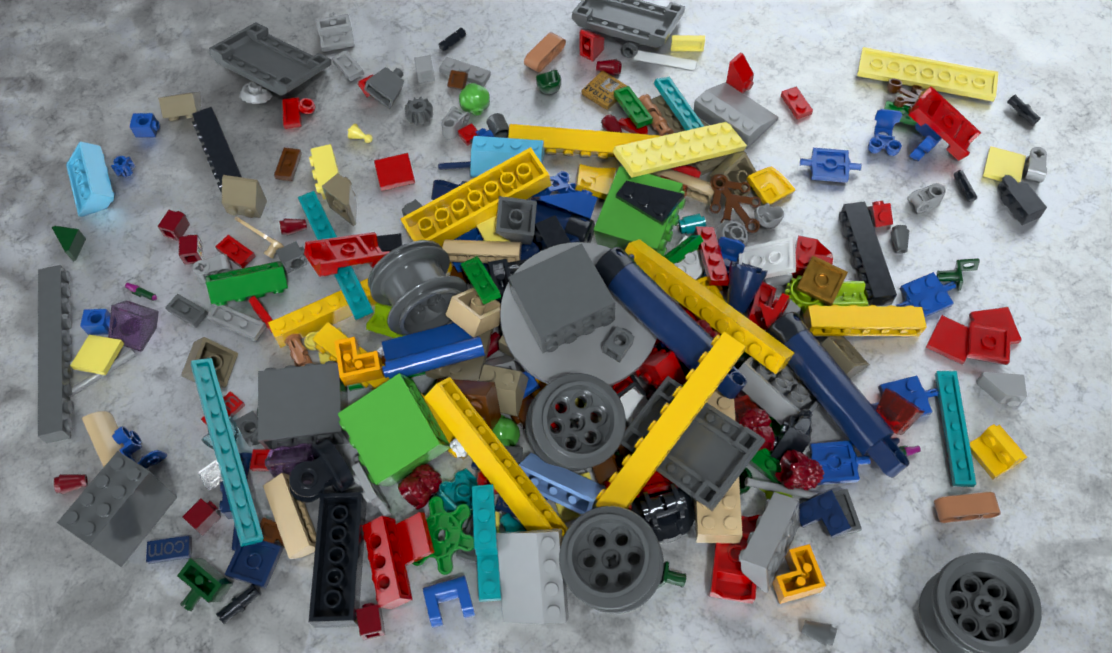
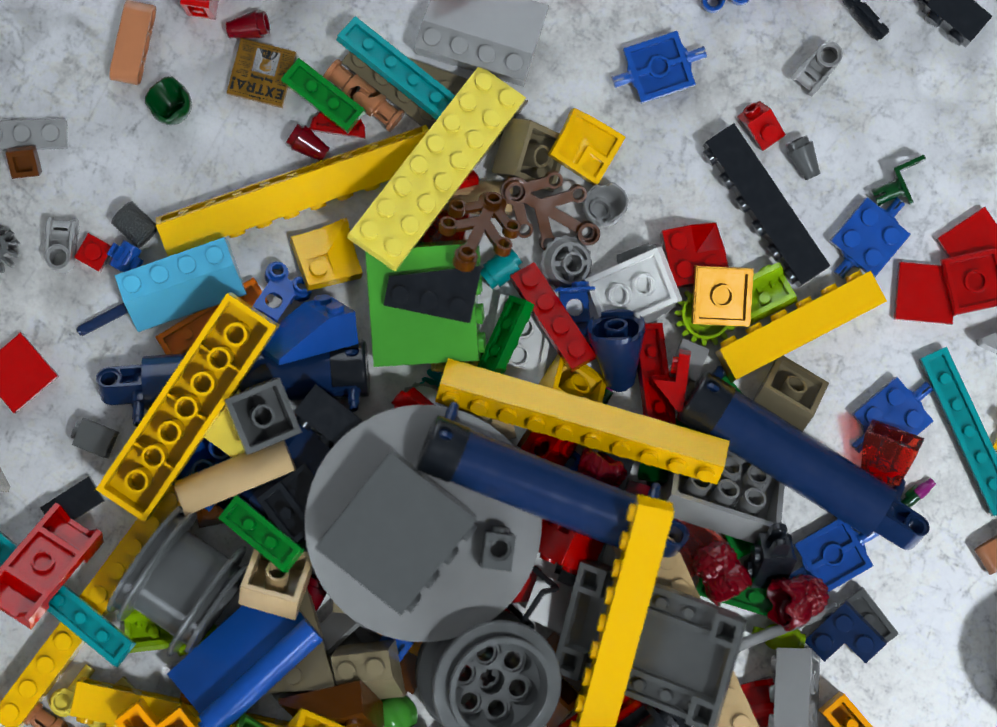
camera: 25 degrees left, 25 degrees up
bright green plant [459,83,490,116] -> none
none -> reddish brown plant [438,192,521,272]

